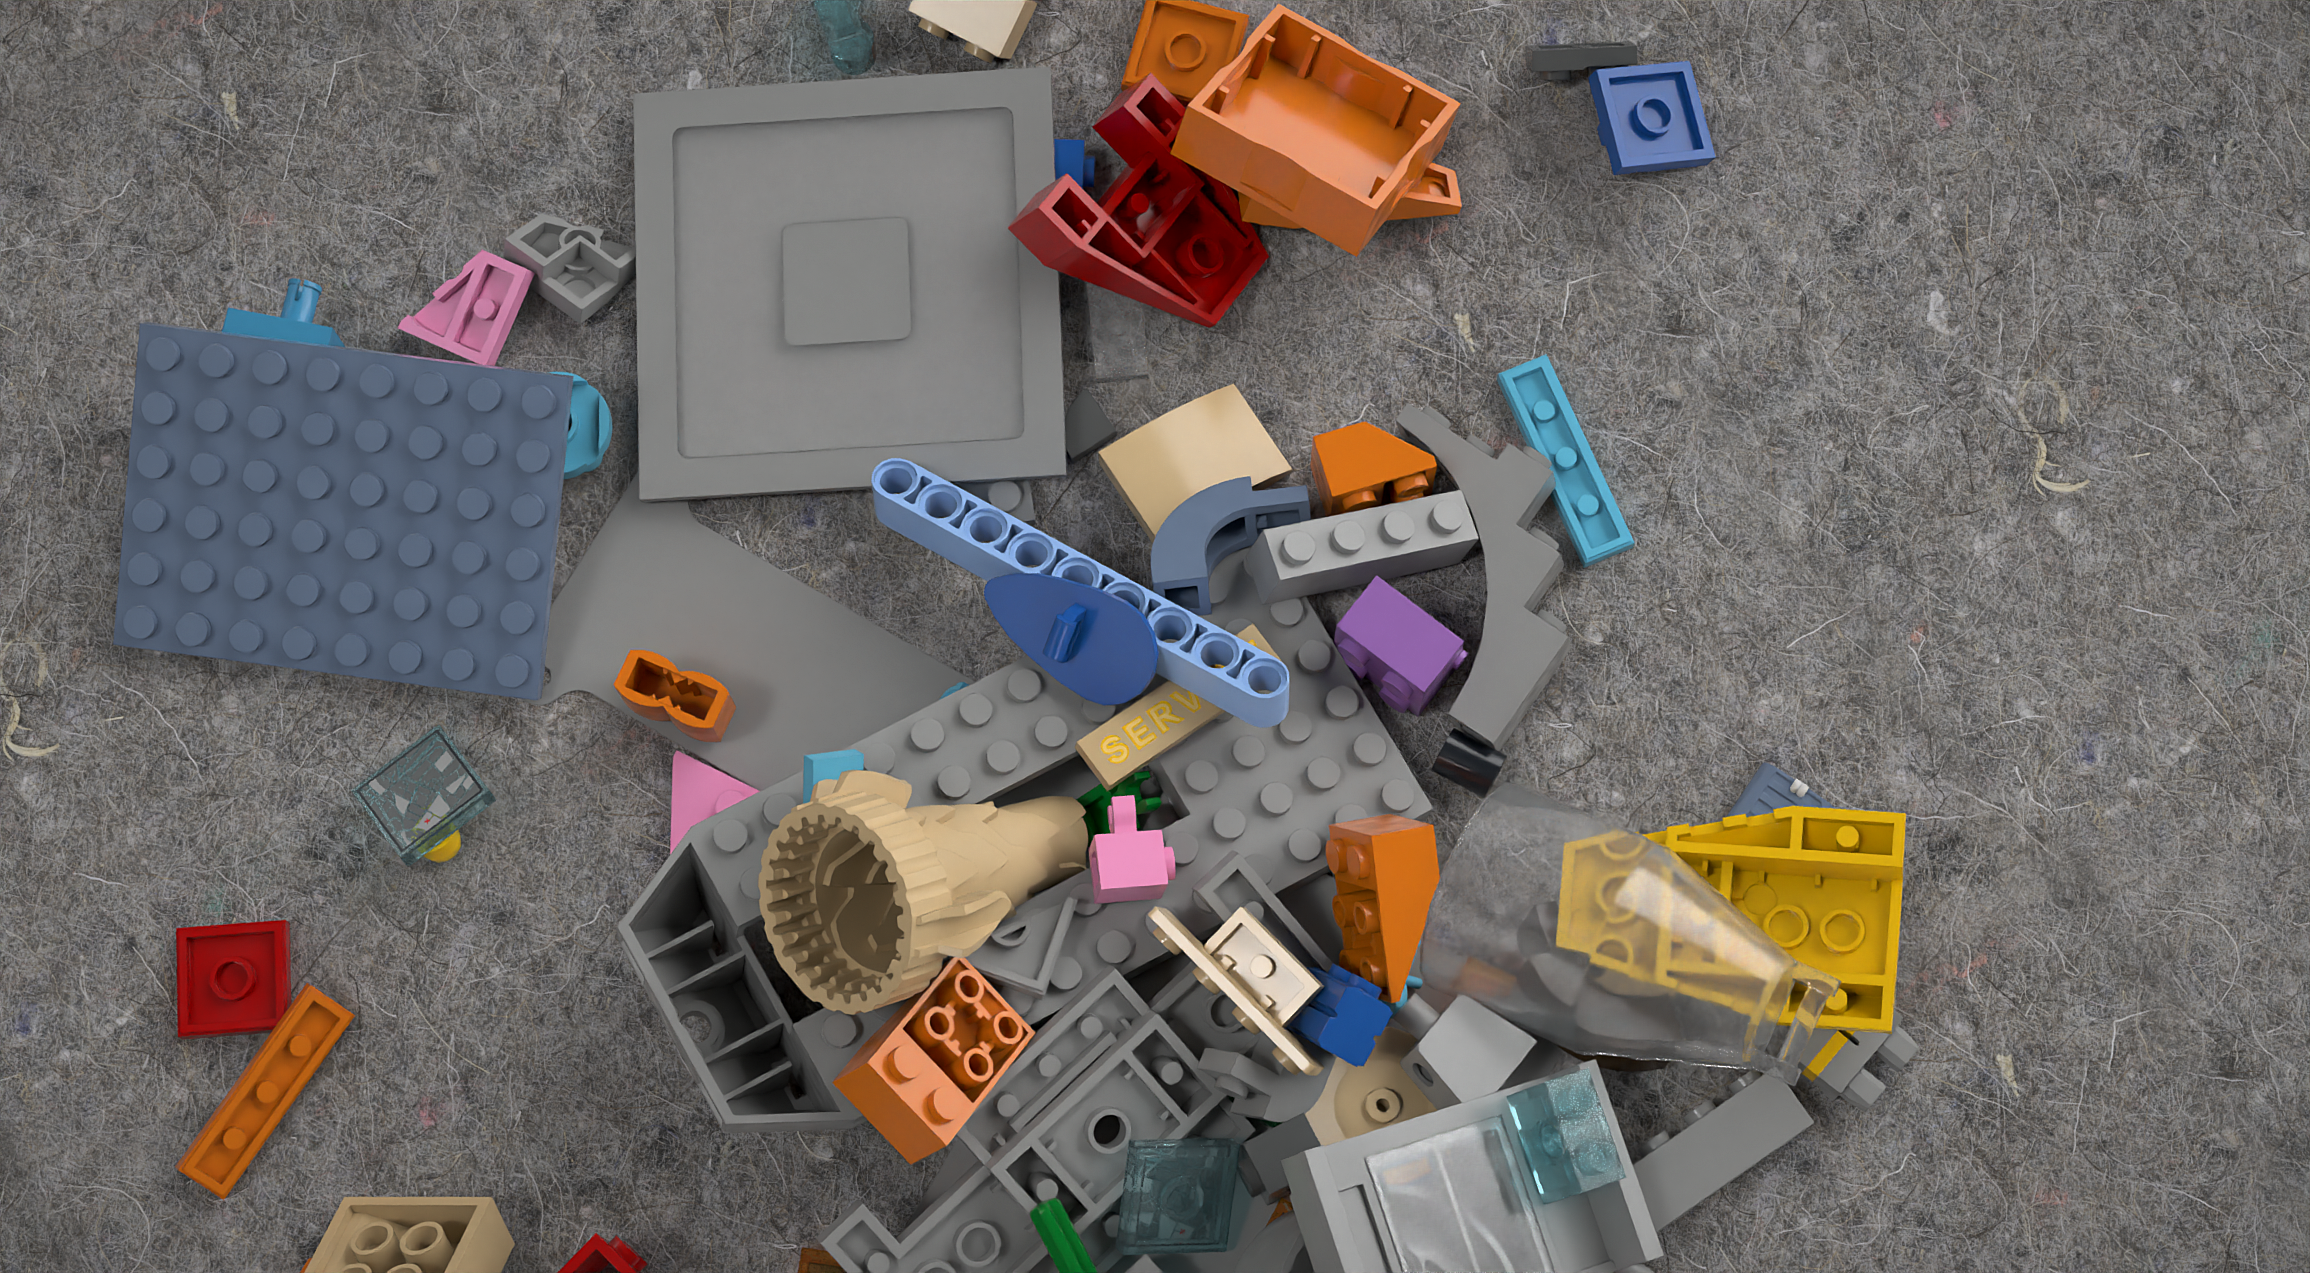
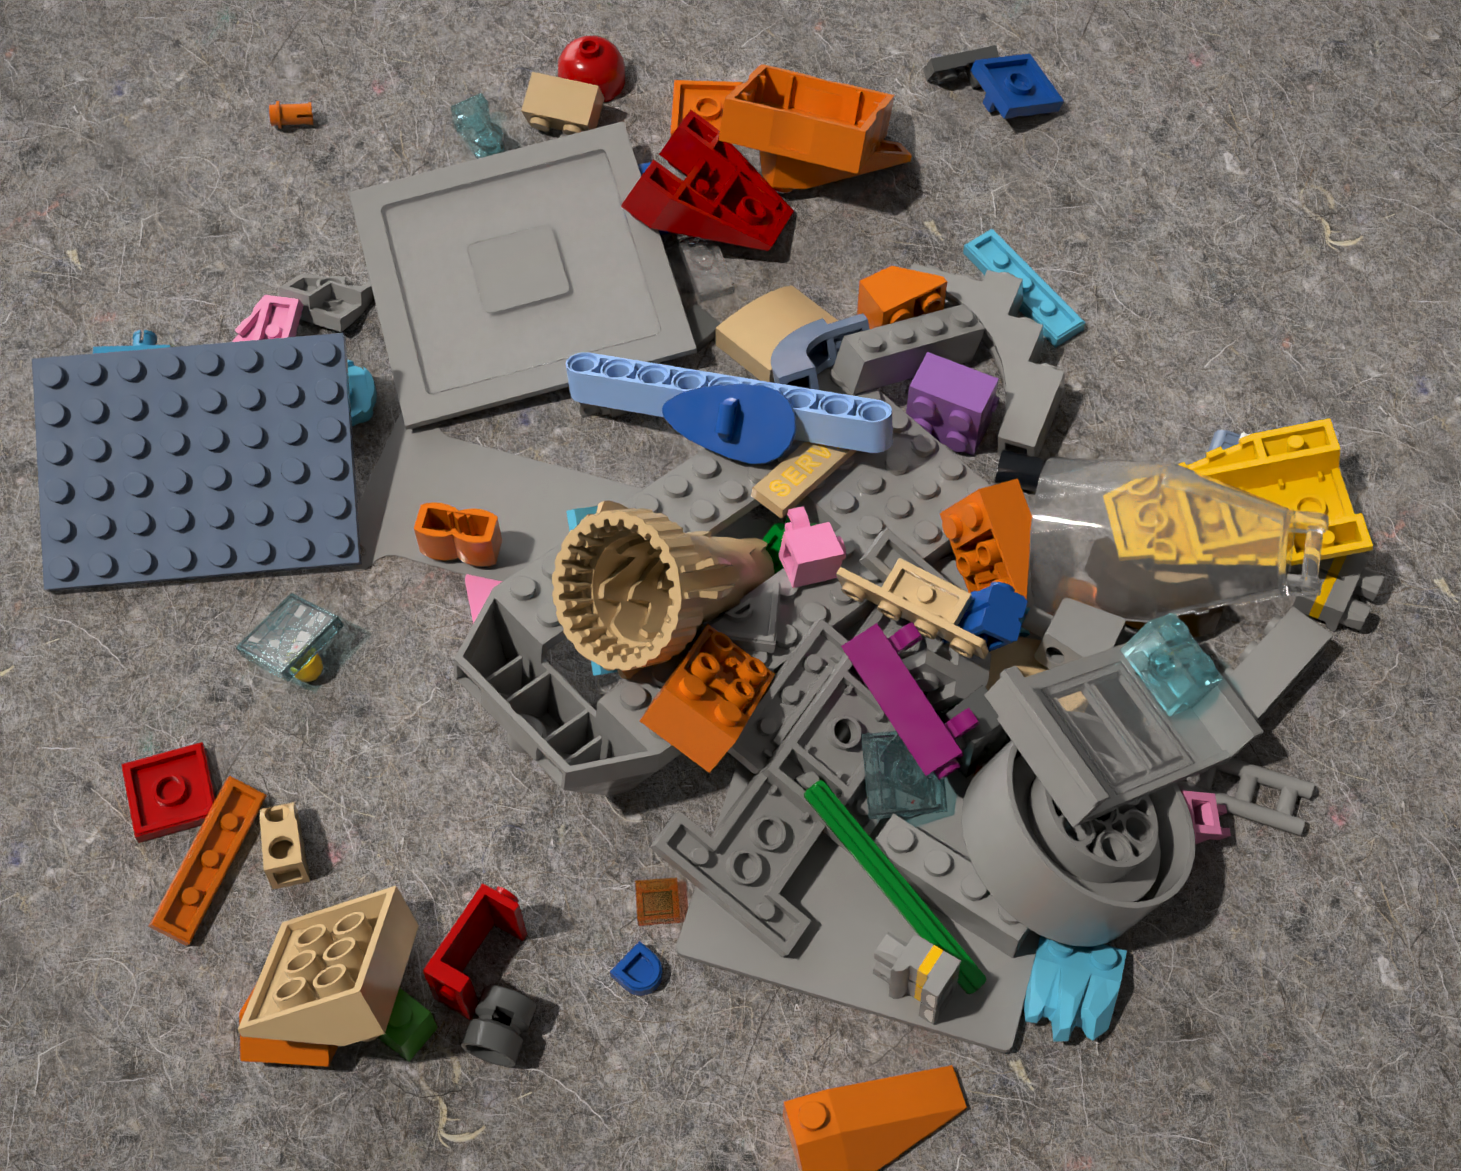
camera: 15 degrees left, 15 degrees down
none -> tan leg [260,802,310,890]
none -> magenta brick [841,622,979,780]

